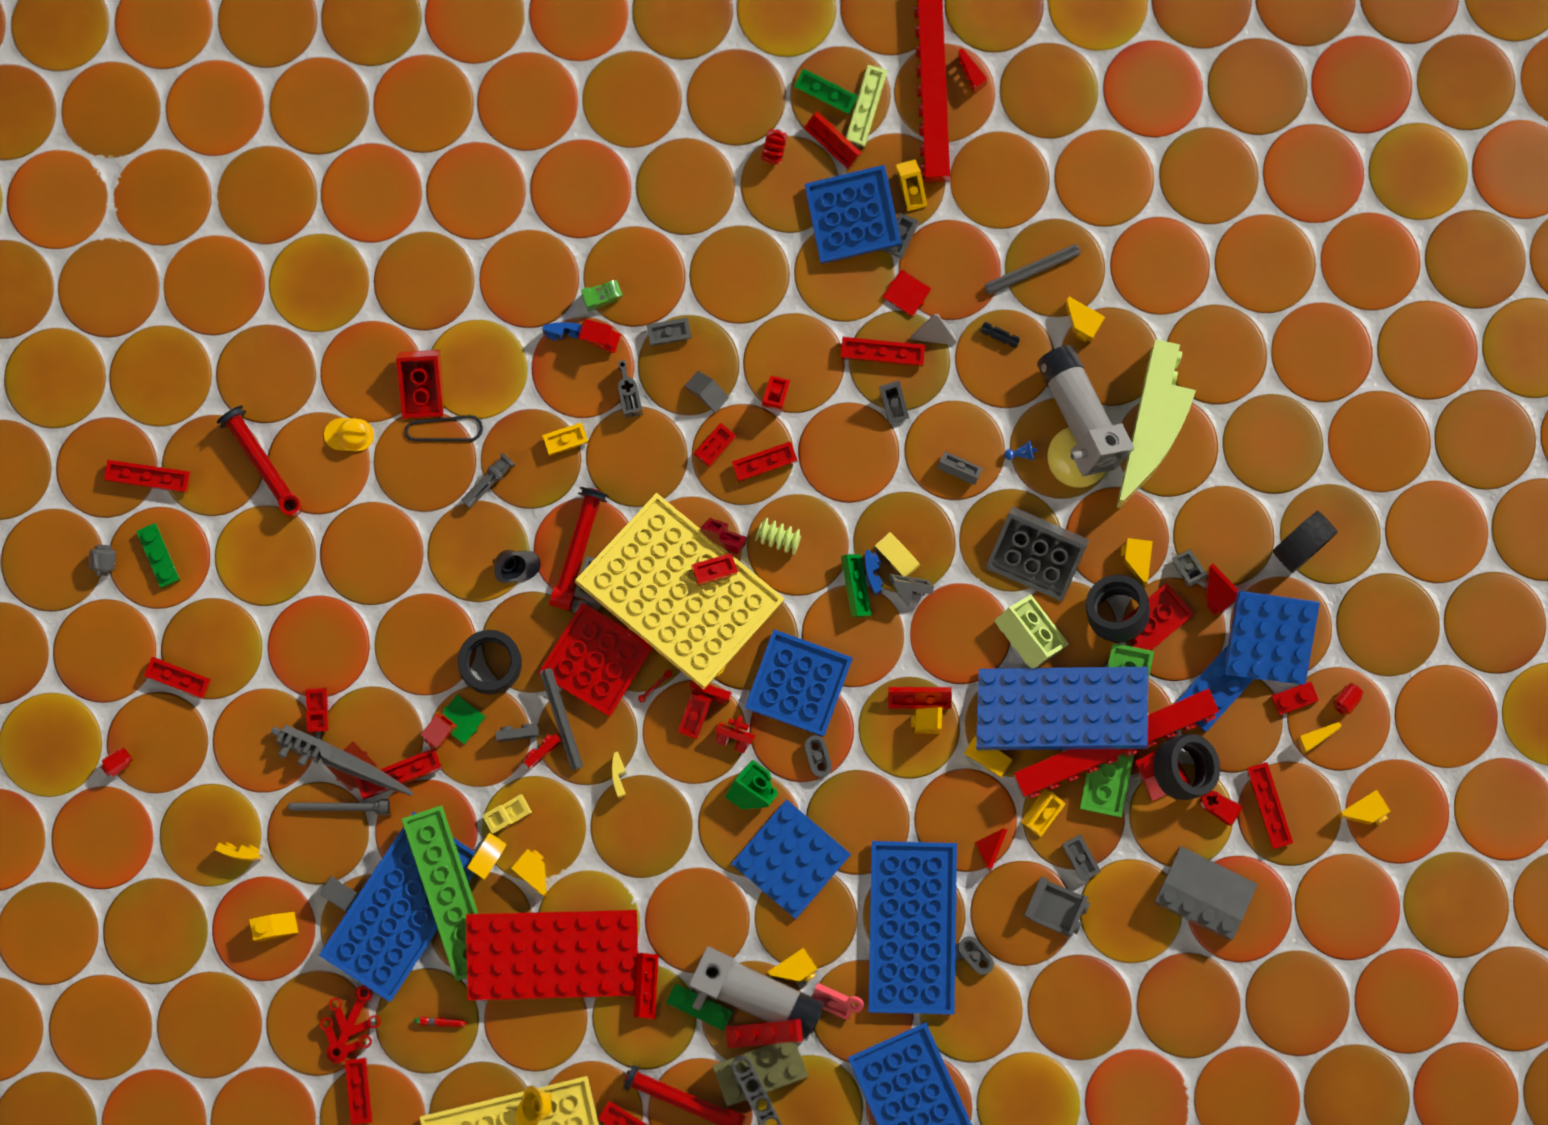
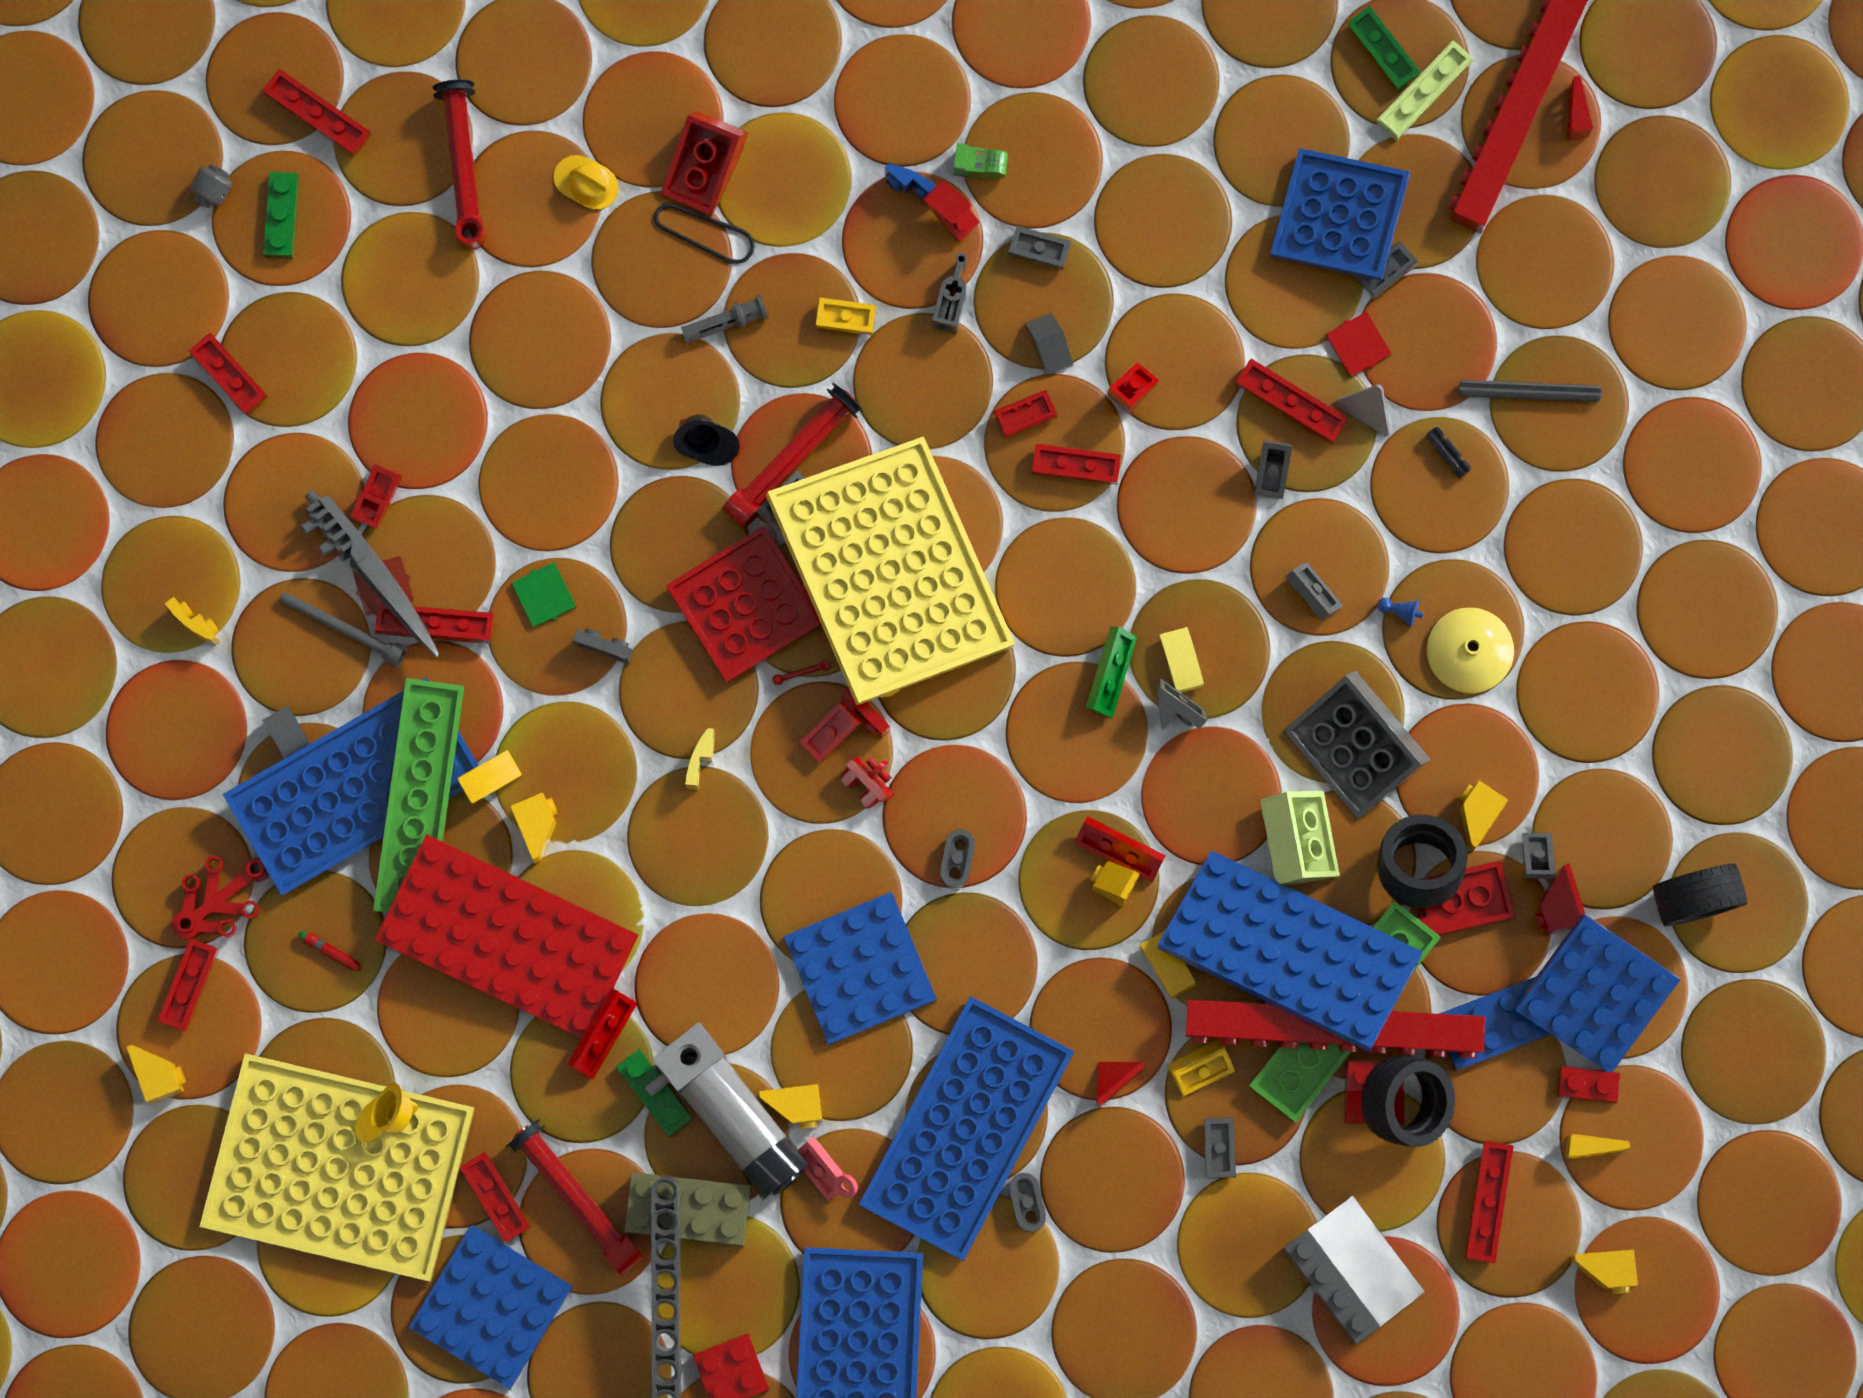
camera: 25 degrees right, 0 degrees up
red brick [100,747,133,777] -> none
yellow slope [249,912,299,942] -> none
red brick [421,713,457,748] -> none
black tyre [458,630,522,695] -> none
light yellow slope [482,794,532,834] -> none
red plate [524,734,562,770] -> none
dark grey axle [540,668,583,770] -> none
red plate [691,553,738,586] -> none
dark red slope [700,518,747,554] -> none
green slope [725,760,778,809] -> none
red plate [725,1019,803,1048] -> none
blue plate [745,629,853,737] -> none
yellowish green piece [755,517,801,555] -> none
red gear [761,129,787,165] -> none
red plate [804,111,862,169] -> none
blue slope [865,549,884,596] -> none
yellow slope [895,160,927,211] -> none
dark grey panel [1024,876,1090,938] -> none
light grey piece [1037,345,1134,477] -> none
yellow slope [1066,297,1105,342] -> none
yellowish green slope [1117,339,1196,508] -> none
red piece [1200,791,1243,826] -> none
red brick [1333,683,1364,715] -> none

